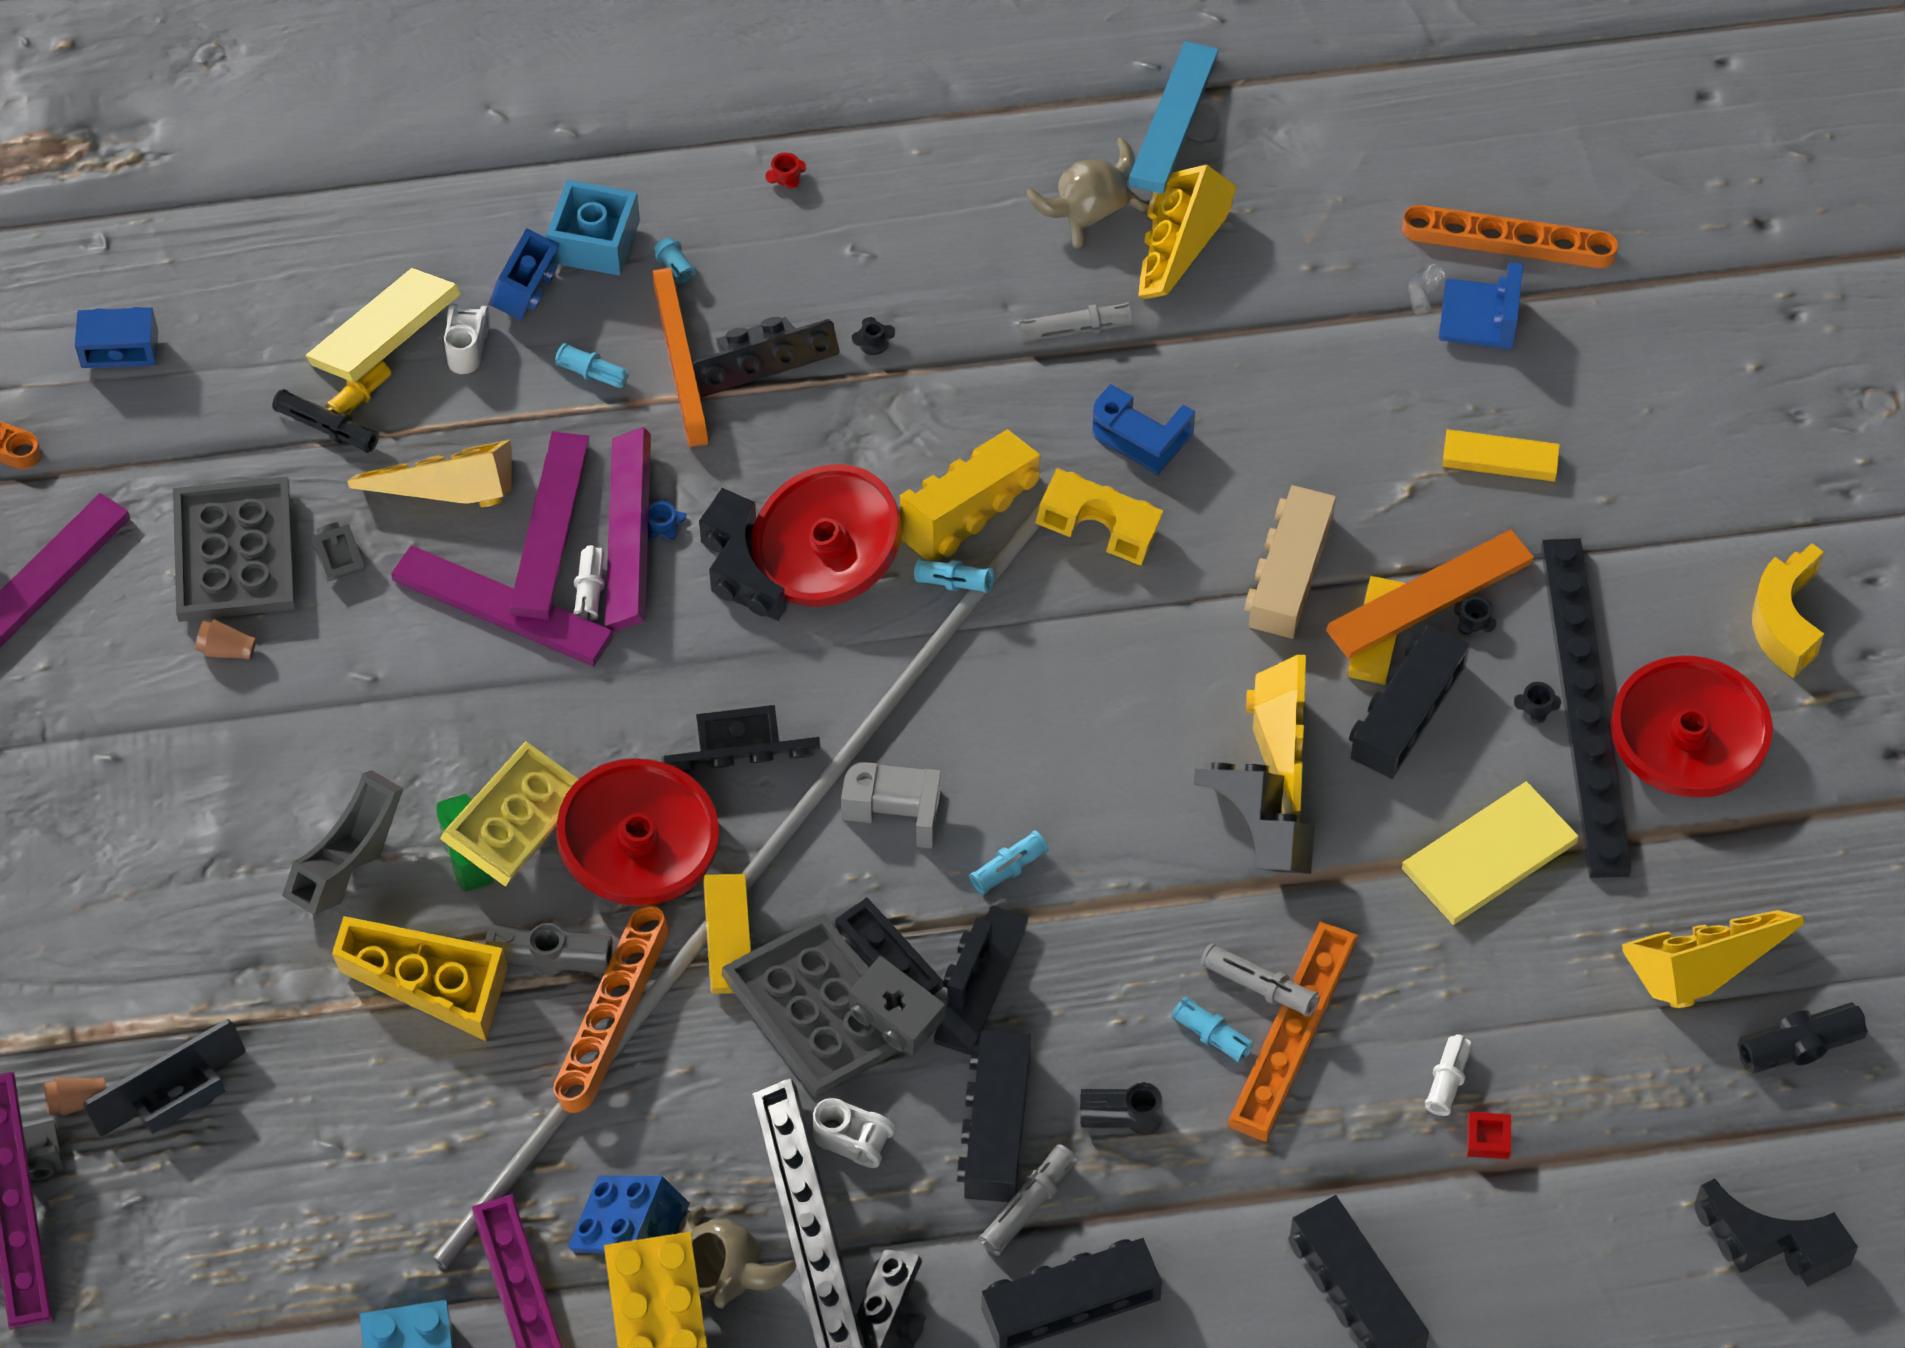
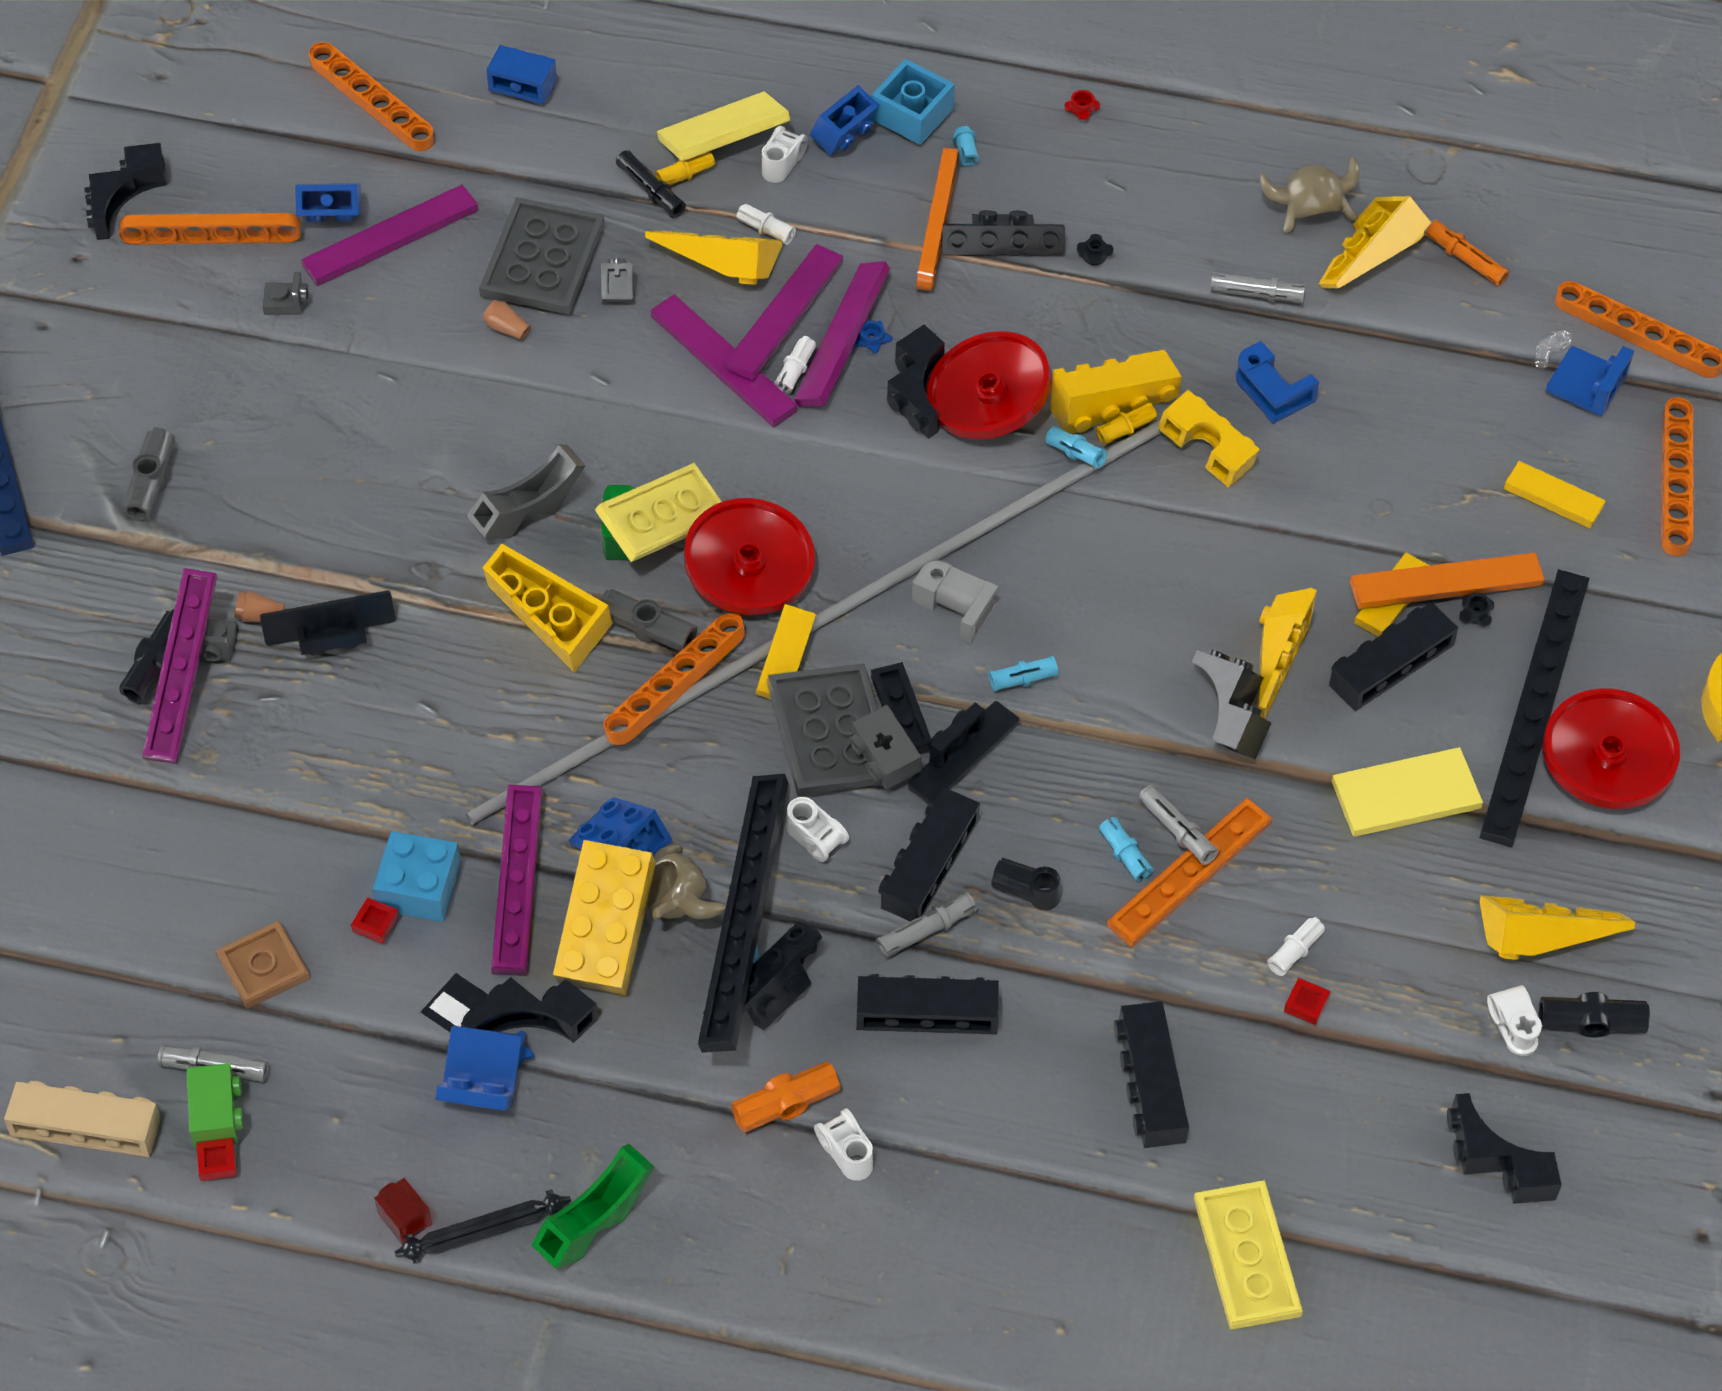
camera: 20 degrees right, 0 degrees up
medium azure axle [555,343,629,388] -> none
black bracket [661,705,821,772] -> none
dark azure tile [1128,41,1219,194] -> none
tan brick [1244,485,1336,639] -> none
black plate [1514,682,1562,723] -> none
none -> white axle [736,204,796,245]
none -> yellow axle [1095,403,1157,446]
none -> orange pin [1425,219,1510,287]
none -> white piece [1487,985,1542,1057]
none -> orange beam [1661,397,1693,556]

